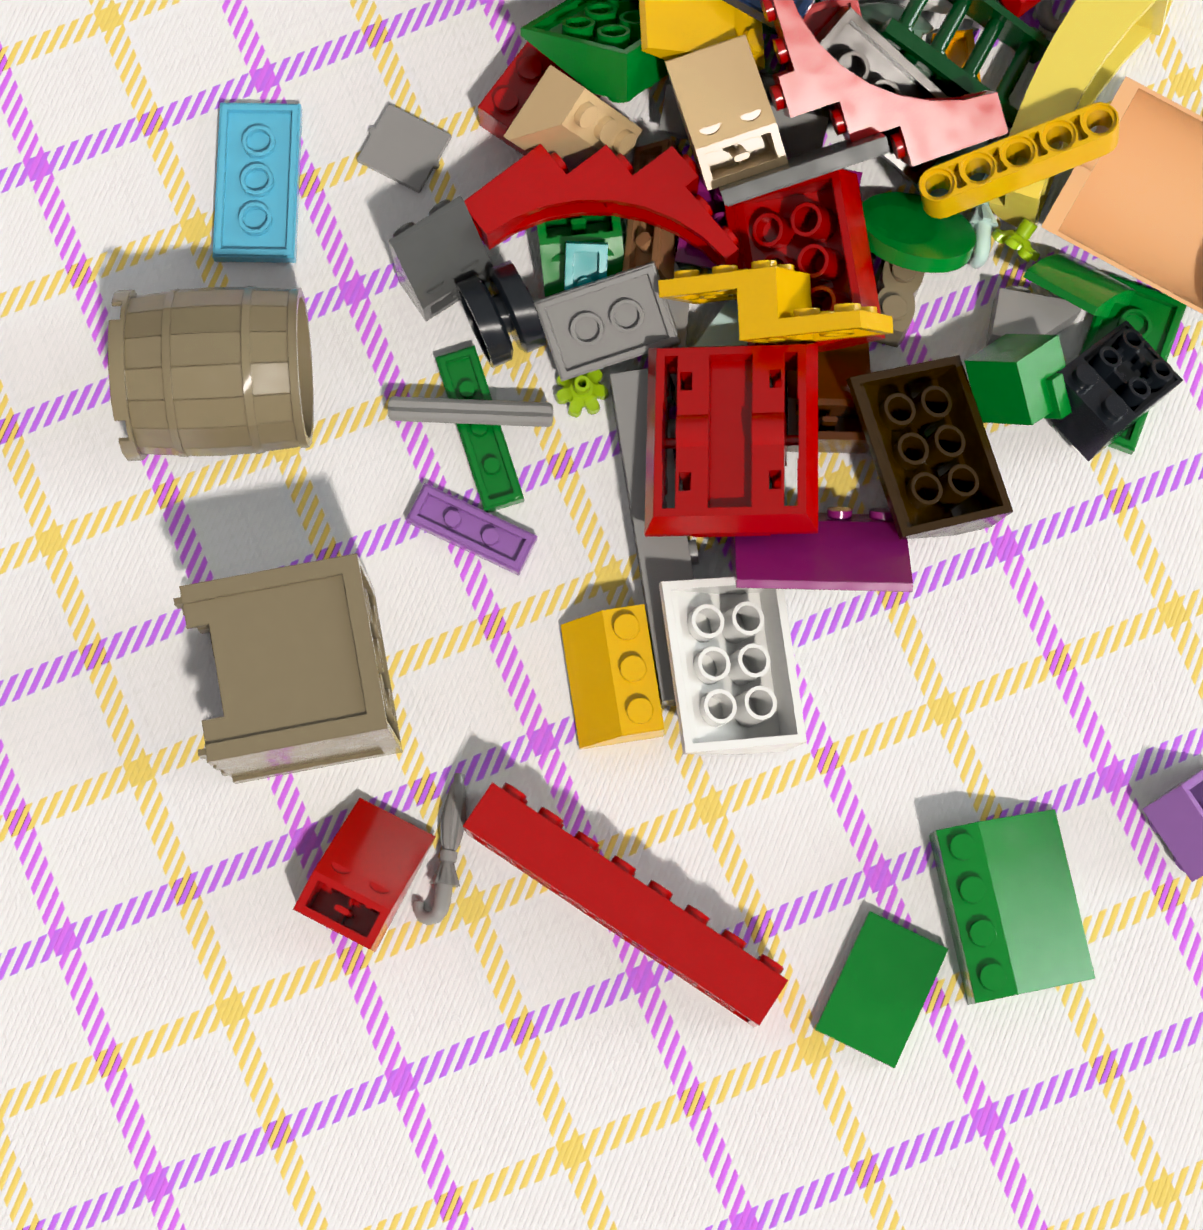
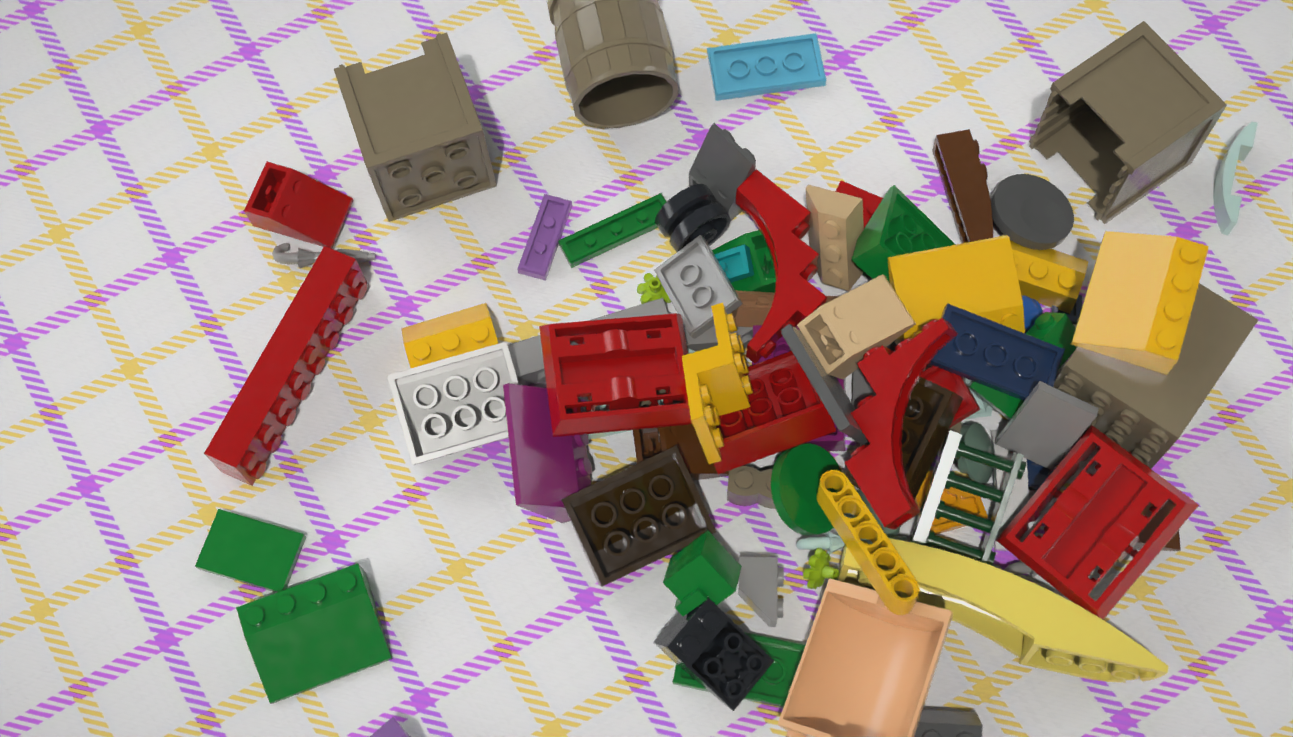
camera: 85 degrees right, 10 degrees down
light grey piece [357,104,452,193] -> none
light grey axle [388,396,553,427] -> none
green slope [1023,253,1136,318] -> none

